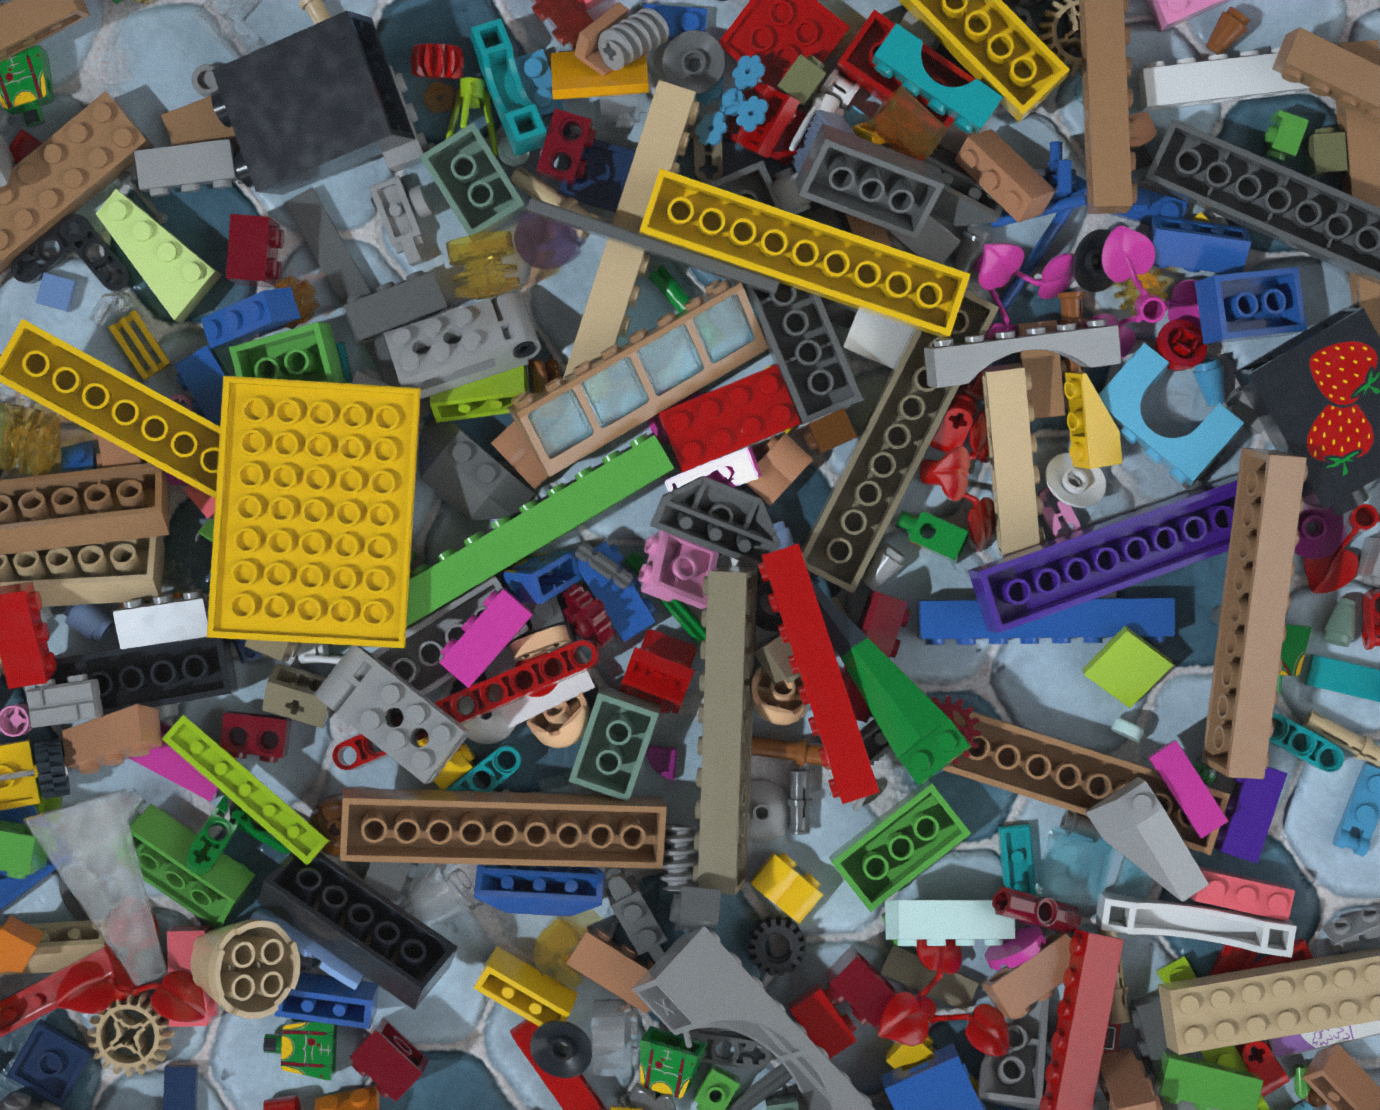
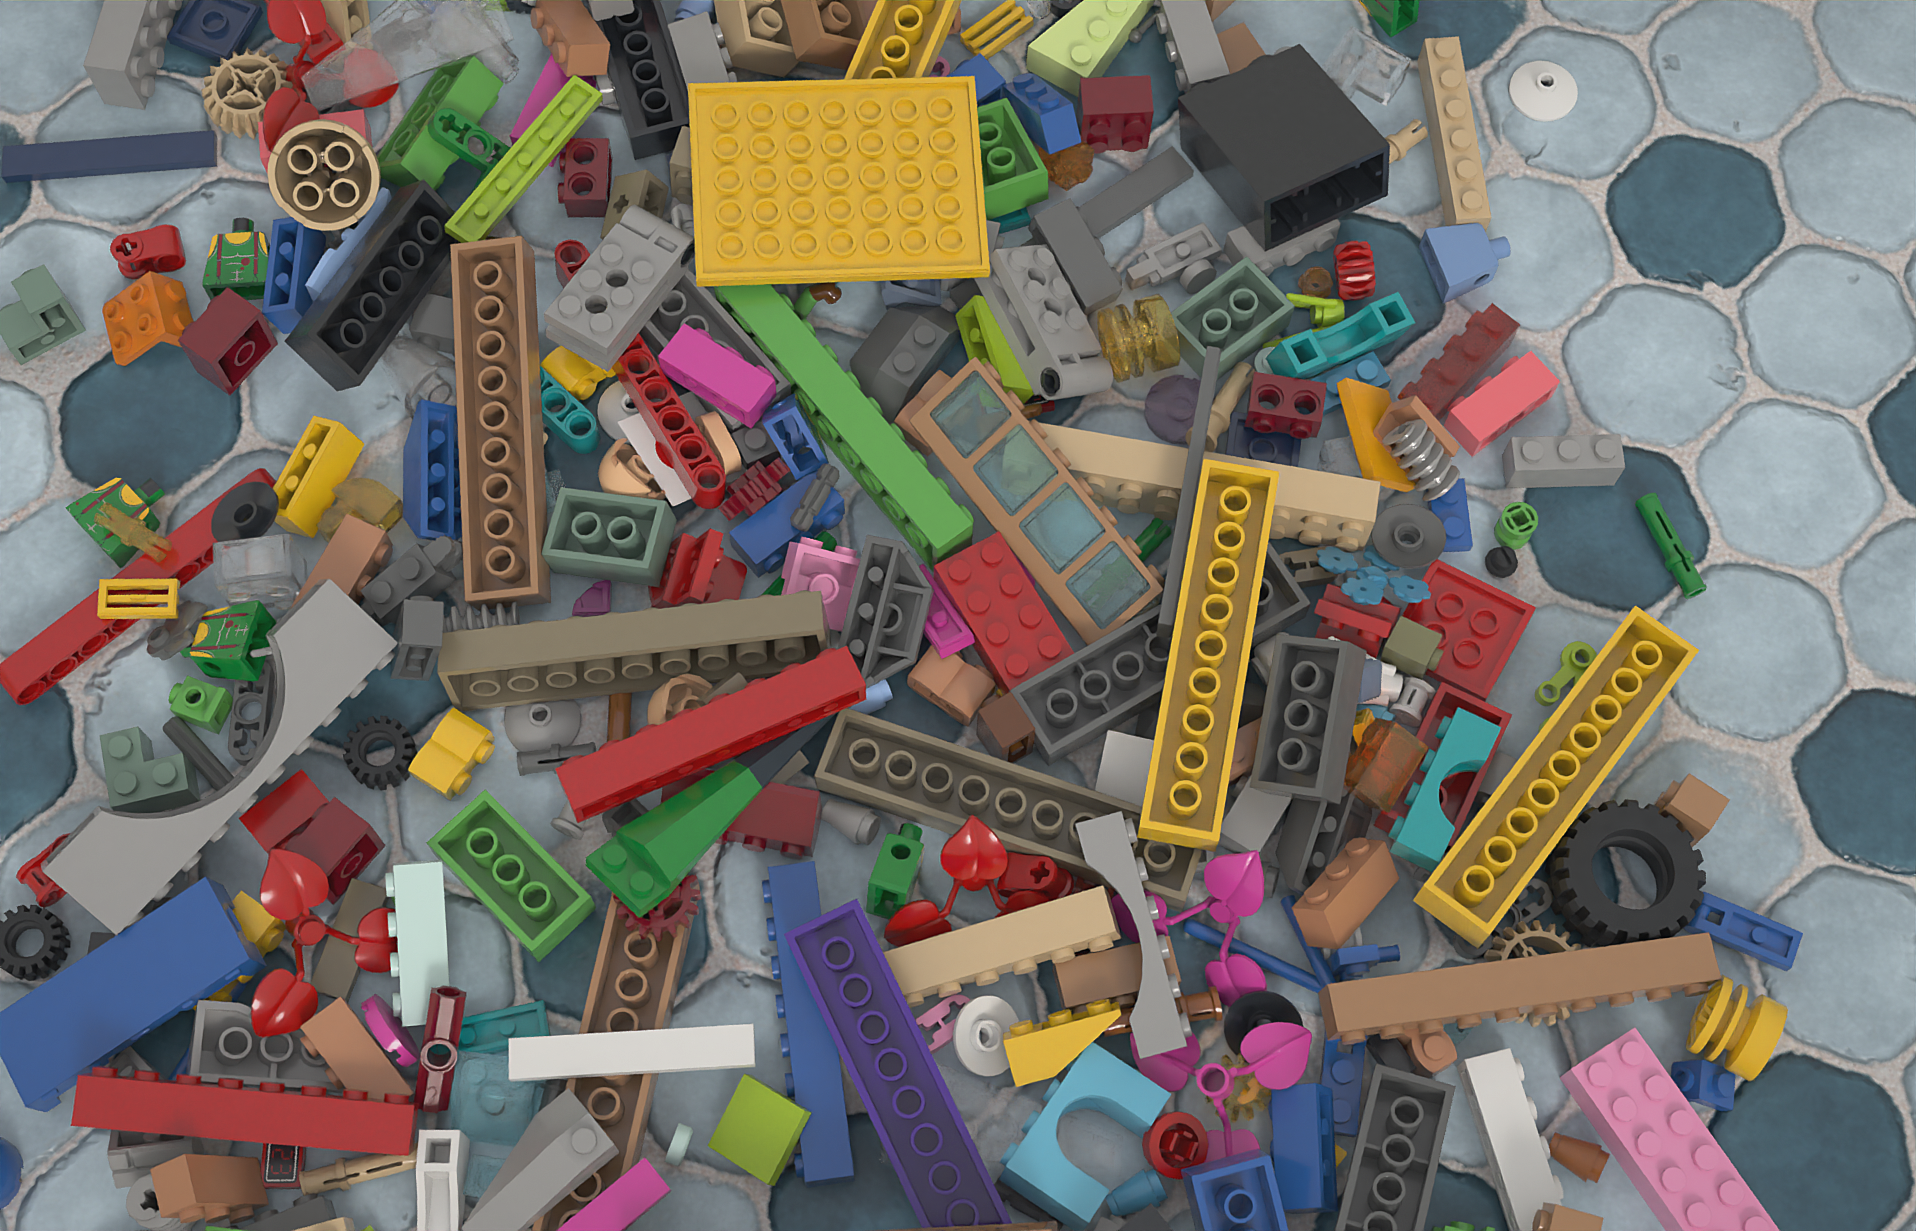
camera: 85 degrees right, 20 degrees down
none -> white tile [509,1024,756,1082]

